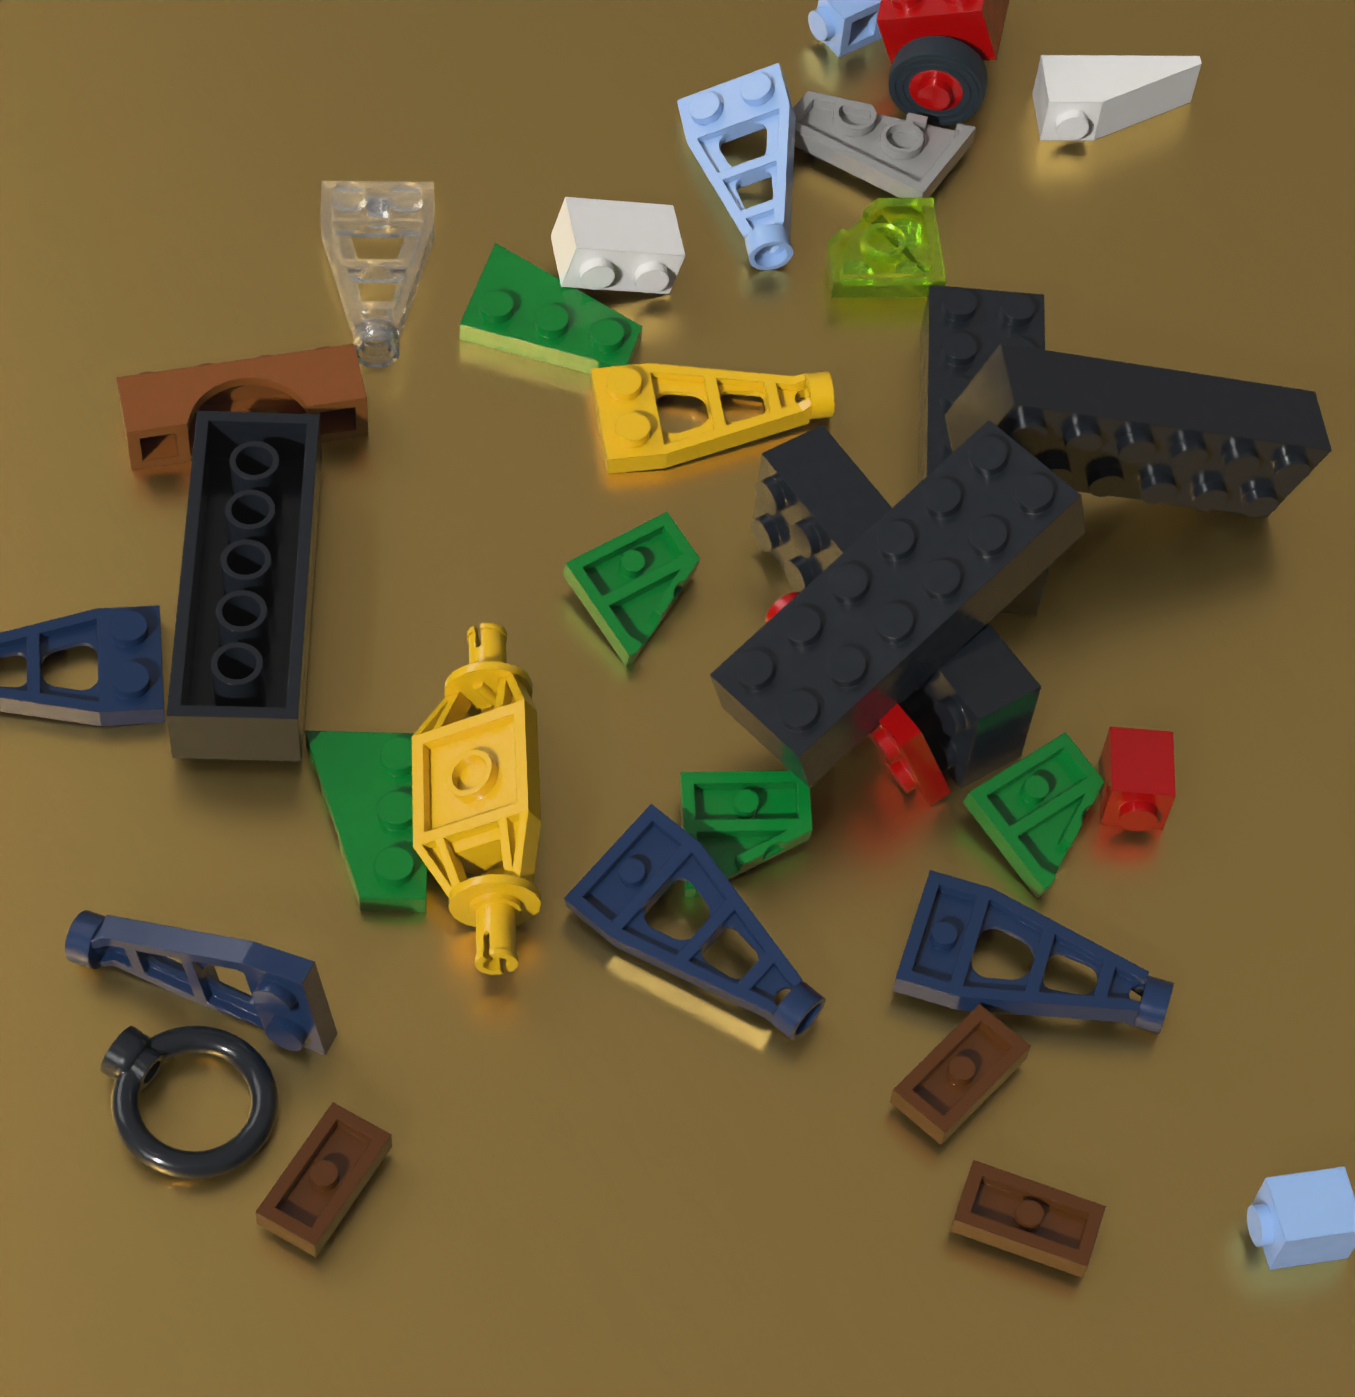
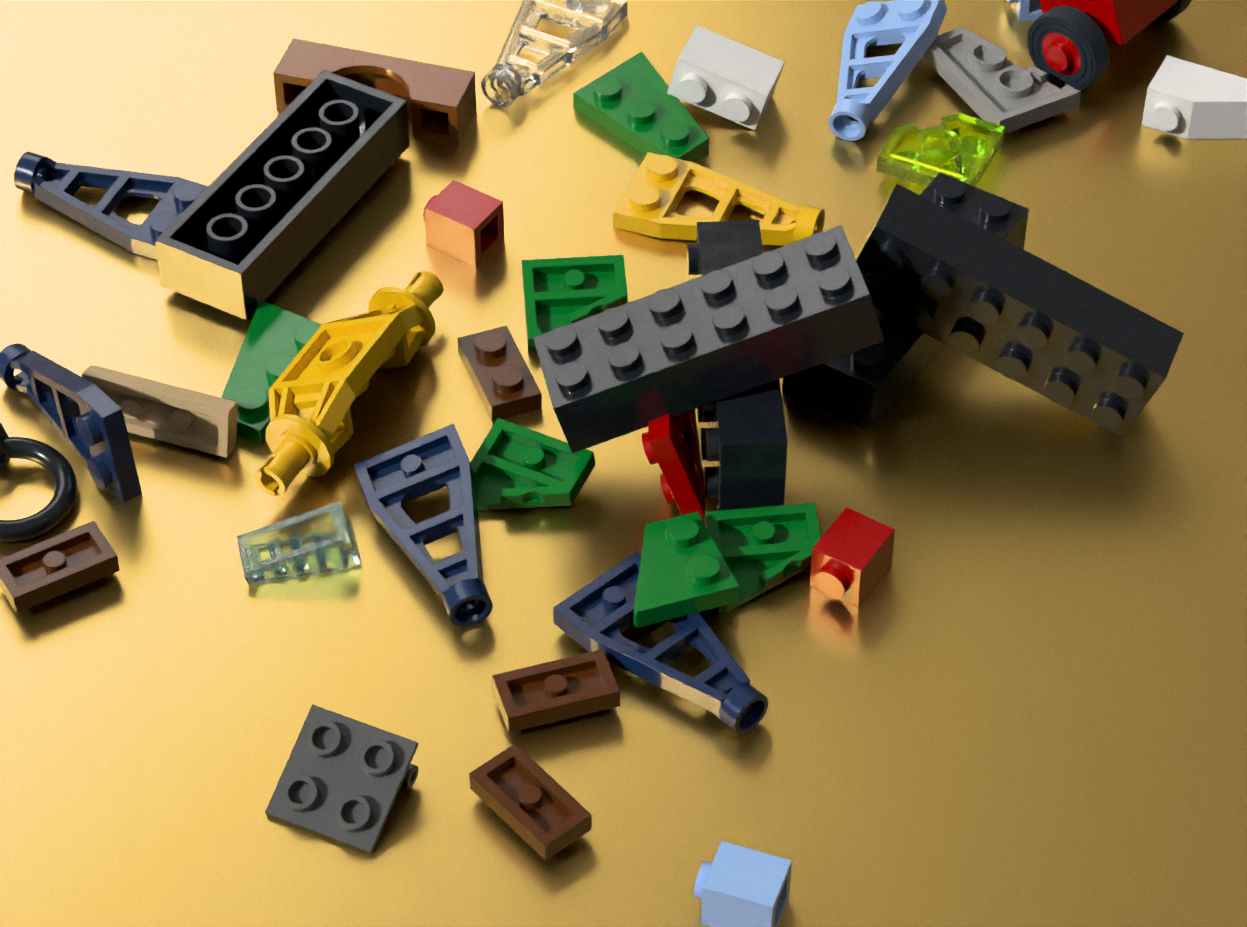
camera: 35 degrees right, 10 degrees down
none -> tan plate [82,365,238,458]
none -> clear light blue slope [236,501,362,584]
none -> dark grey hinge [265,704,419,853]
none -> brick [423,180,504,267]
none -> reddish brown plate [457,325,542,421]
none -> green wing [633,511,740,628]

